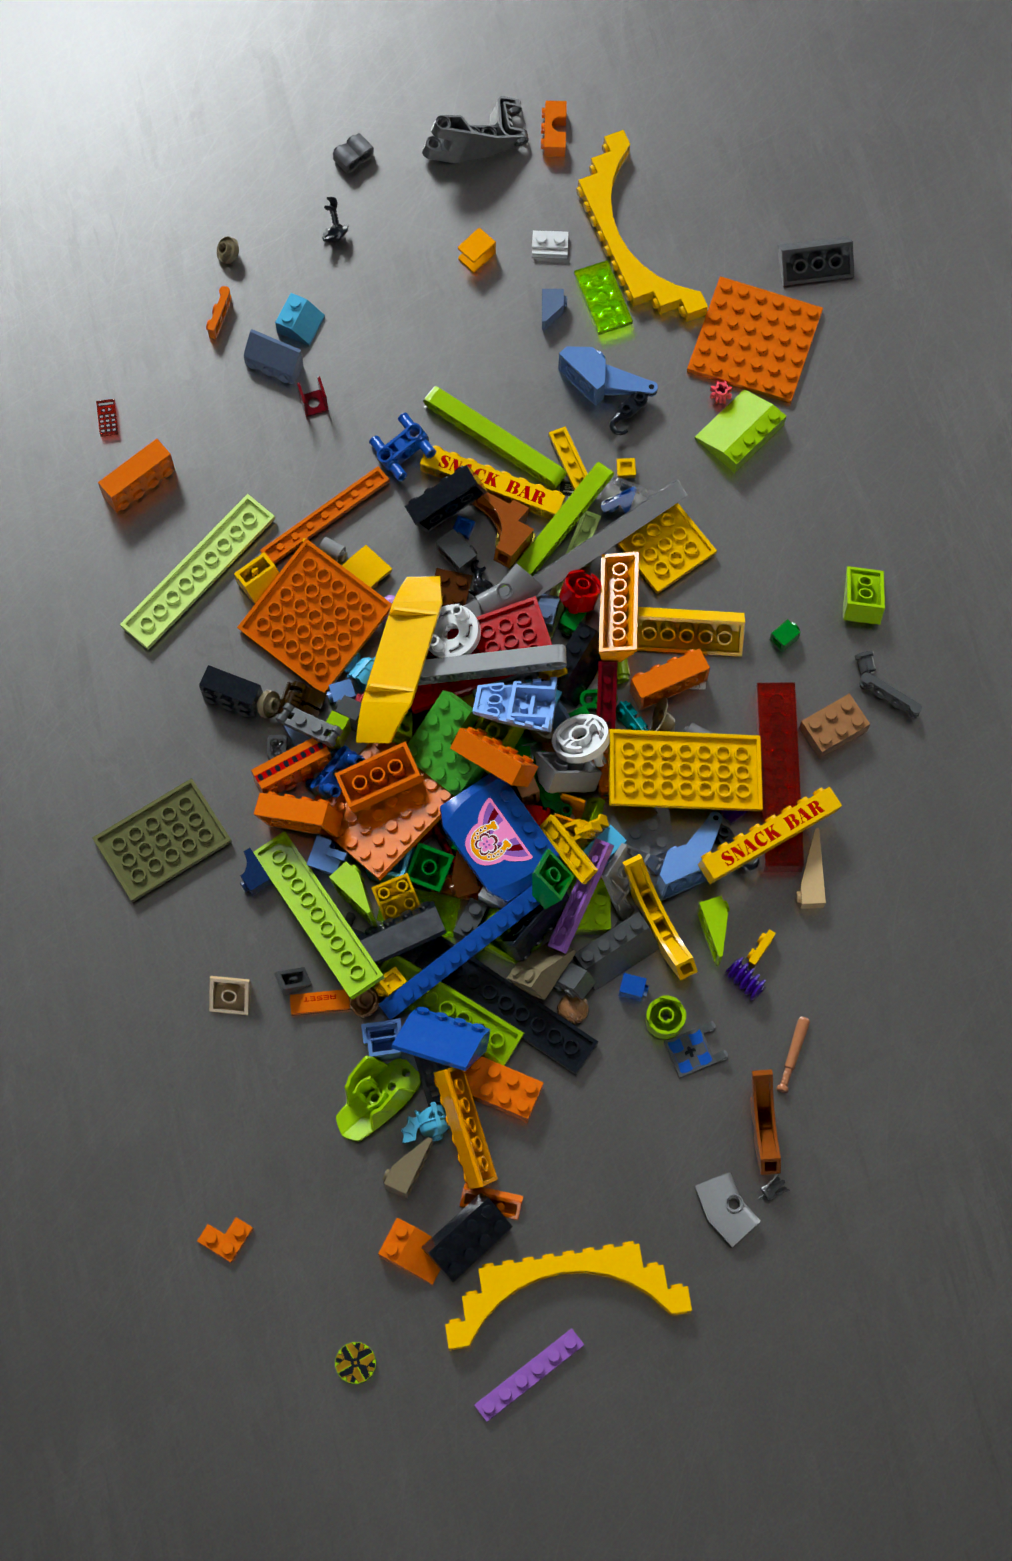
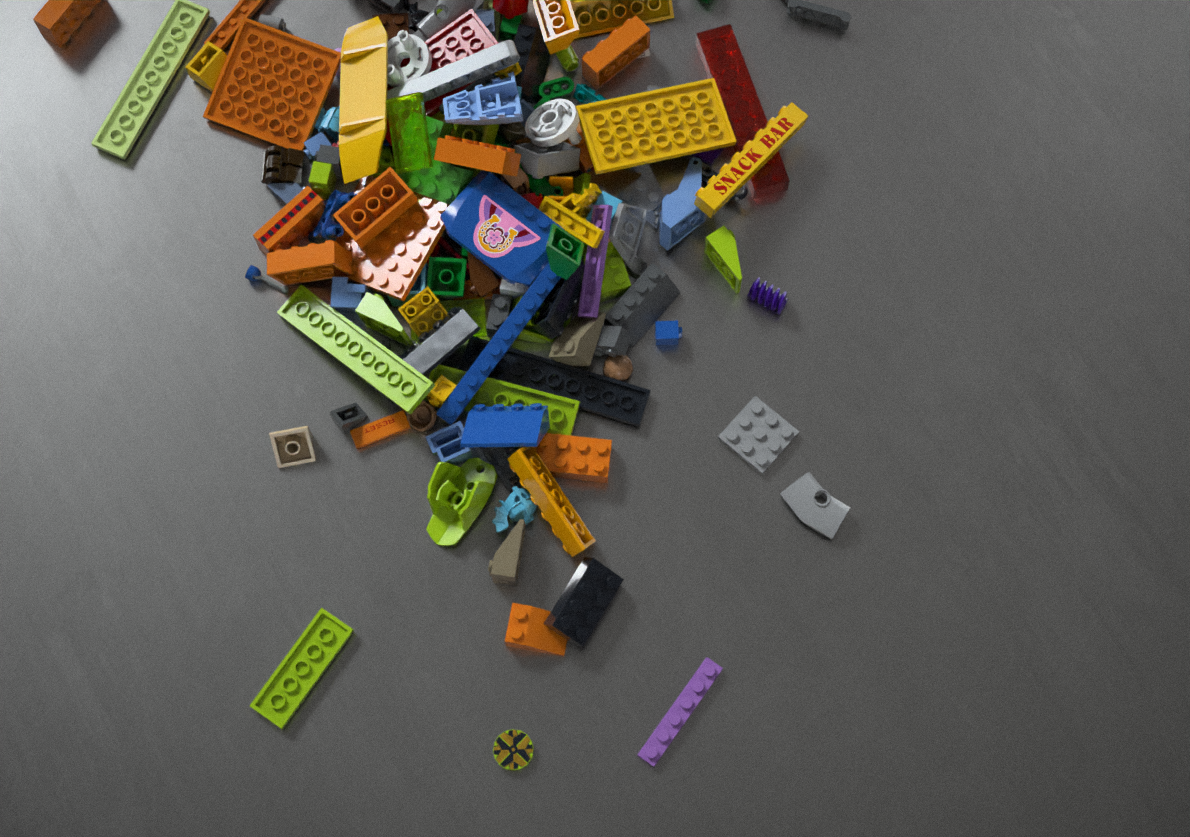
camera: 15 degrees left, 0 degrees up
olive plate [92,778,232,902] -> none
orange plate [197,1217,254,1263] -> none
black brick [199,665,263,718] -> none
dark blue arch [240,848,272,896] -> none
dark tan plate [257,690,280,719] -> none
dark grey rock [267,735,288,761] -> none
dark grey plate [276,703,343,748] -> none
yellow slope [342,545,392,589] -> none
yellow arch [445,1241,692,1351] -> none
orange slope [459,1183,523,1220] -> none
dark red plate [596,661,618,738] -> none
yellow arch [622,854,698,980] -> none
lime brick [645,995,686,1039] -> none
dark tan piece [649,697,675,732] -> none
dark grey flag [664,1021,728,1078] -> none
yellow plate [746,929,776,969] -> none
dark orange arch [750,1069,781,1175] -> none
dark grey piece [759,1174,790,1201] -> none
nougat piece [777,1017,810,1093] -> none
tan slope [796,828,826,909] -> none
medium nougat brick [799,693,870,759] -> none
none -> hinge [245,265,289,293]
none -> lime plate [250,607,354,730]
none -> clear neon green plate [386,92,433,174]
none -> light grey plate [718,396,799,475]

